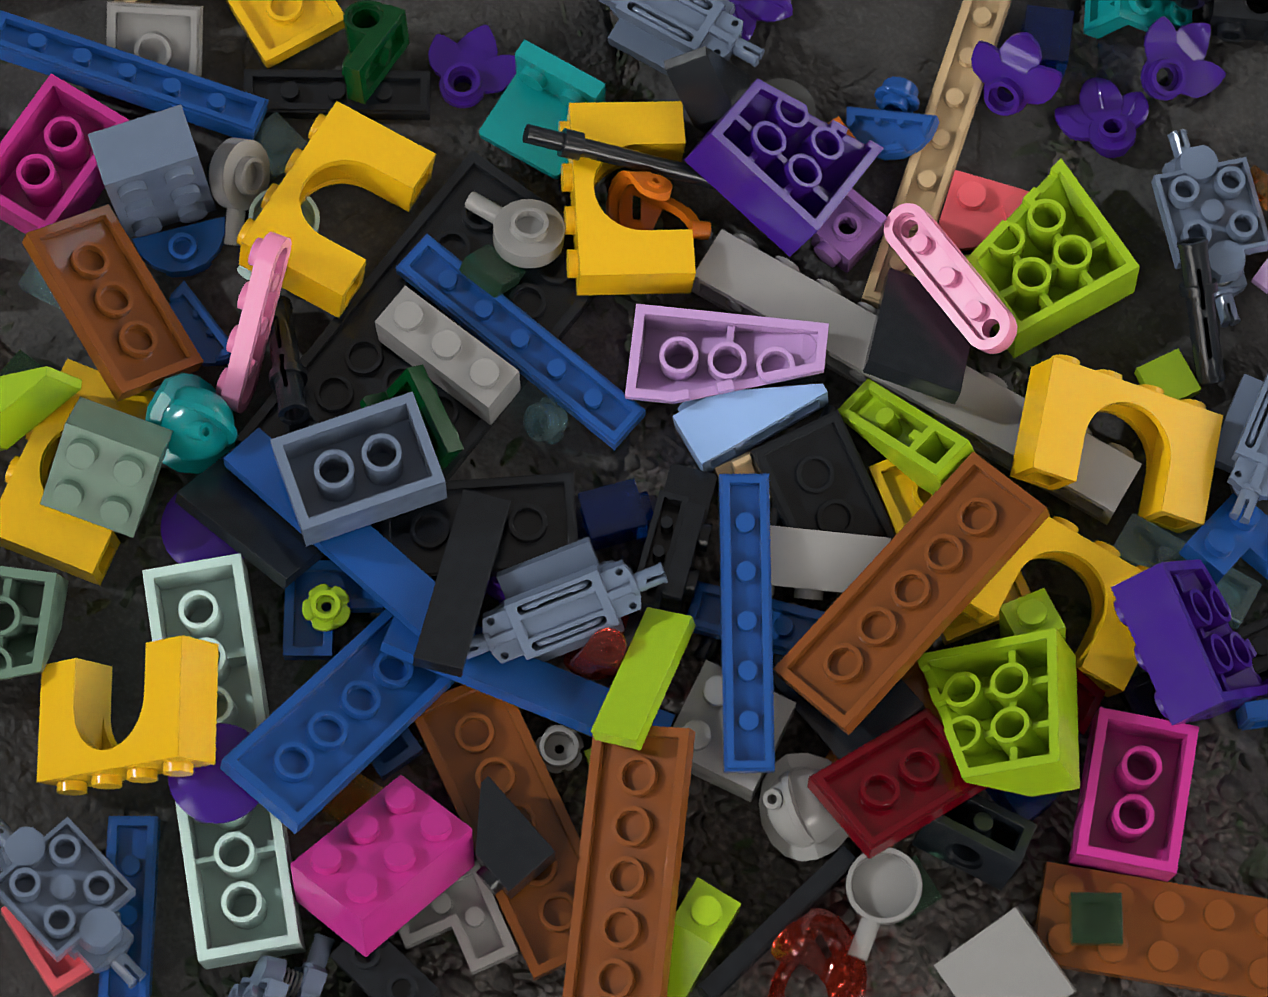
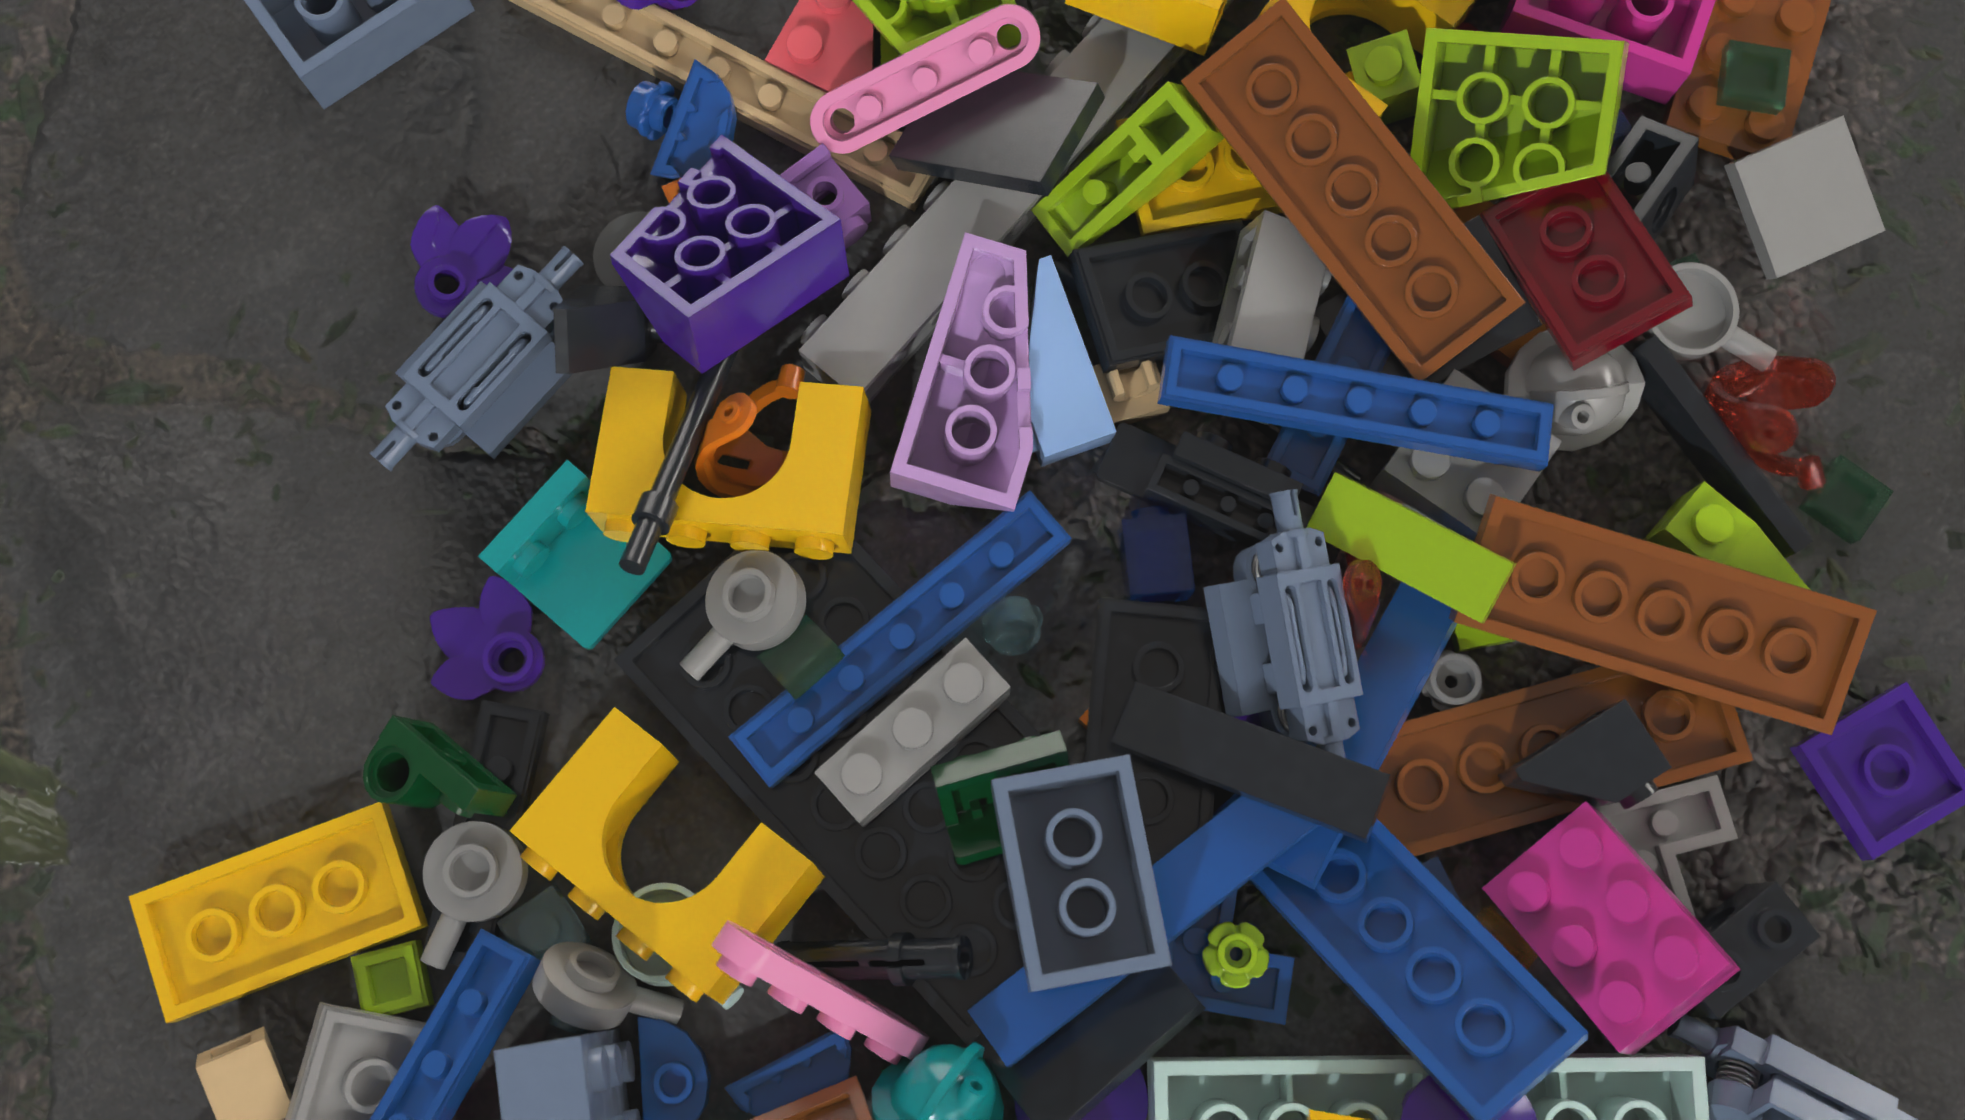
camera: 80 degrees left, 5 degrees up
none -> lime tile [350,940,435,1016]
none -> light grey piece [420,821,528,970]

